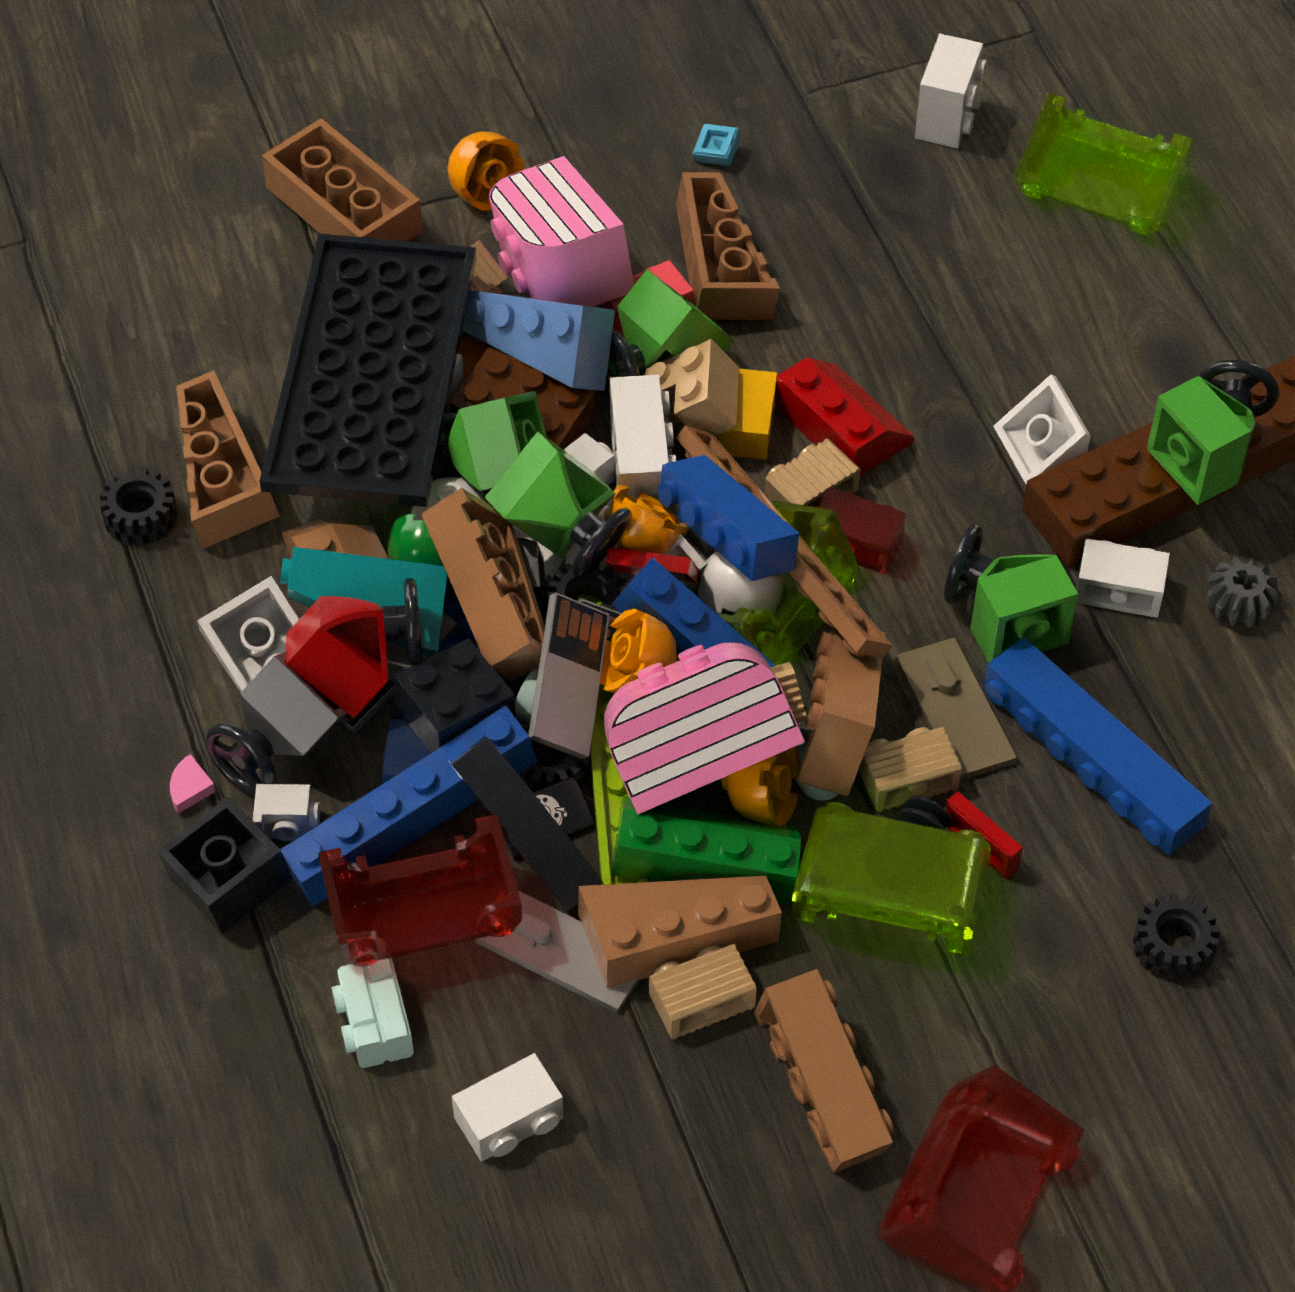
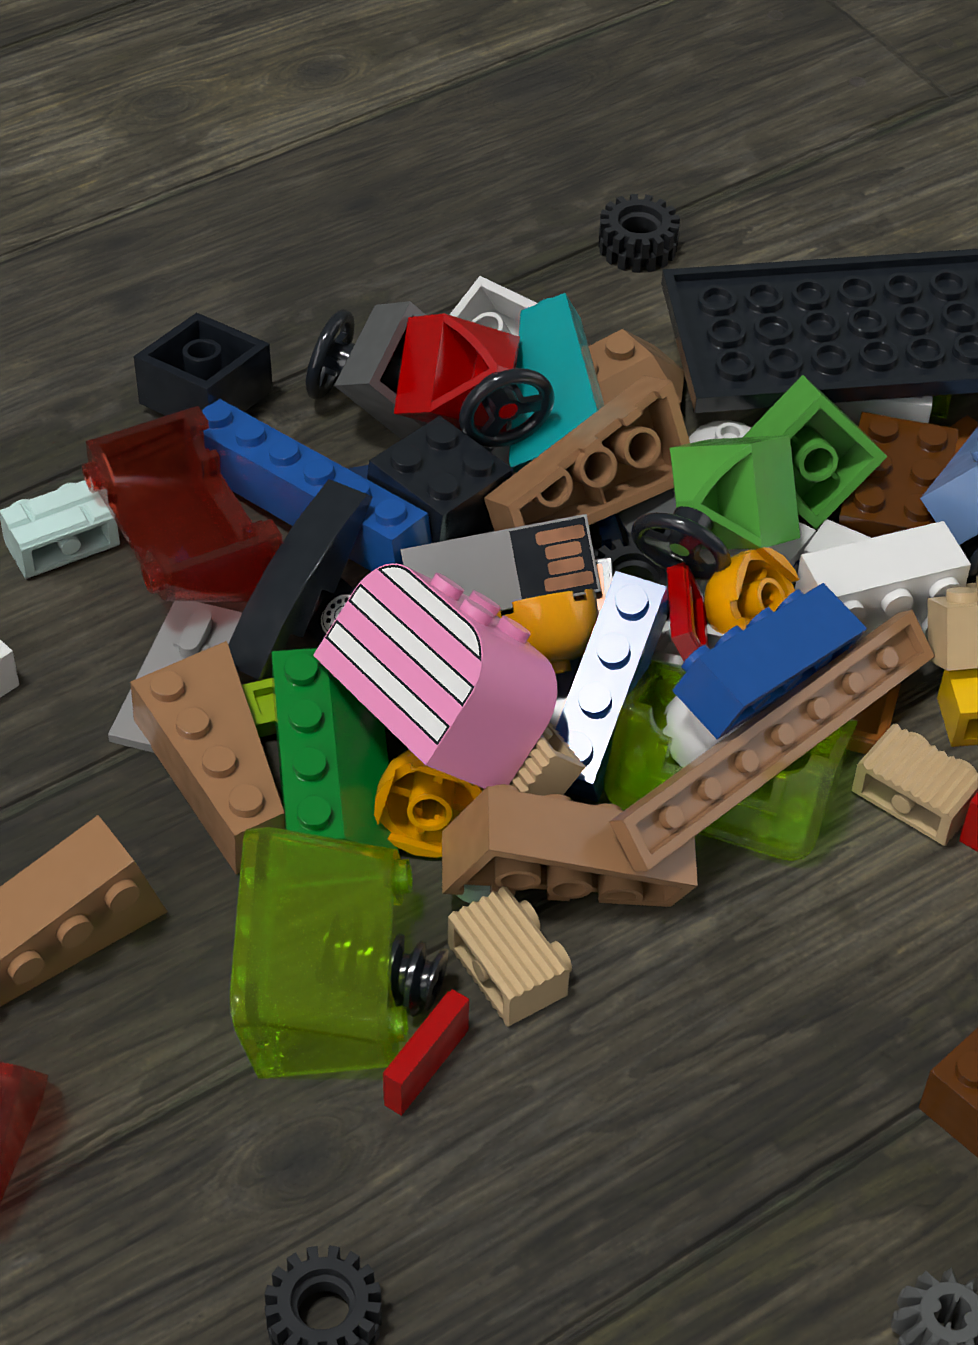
camera: 75 degrees right, 5 degrees down
bright pink tile [170,754,216,814] -> none
medium nougat wedge [176,370,280,549] -> none
white brick [253,784,320,841] -> none
tan brick [649,944,756,1039] -> none
clear red brick [808,487,906,575] -> none
dark tan piece [895,637,1017,781] -> none
bright green piece [944,524,1078,663] -> none
blue brick [983,637,1212,855] -> none
white brick [1076,539,1170,618] -> none

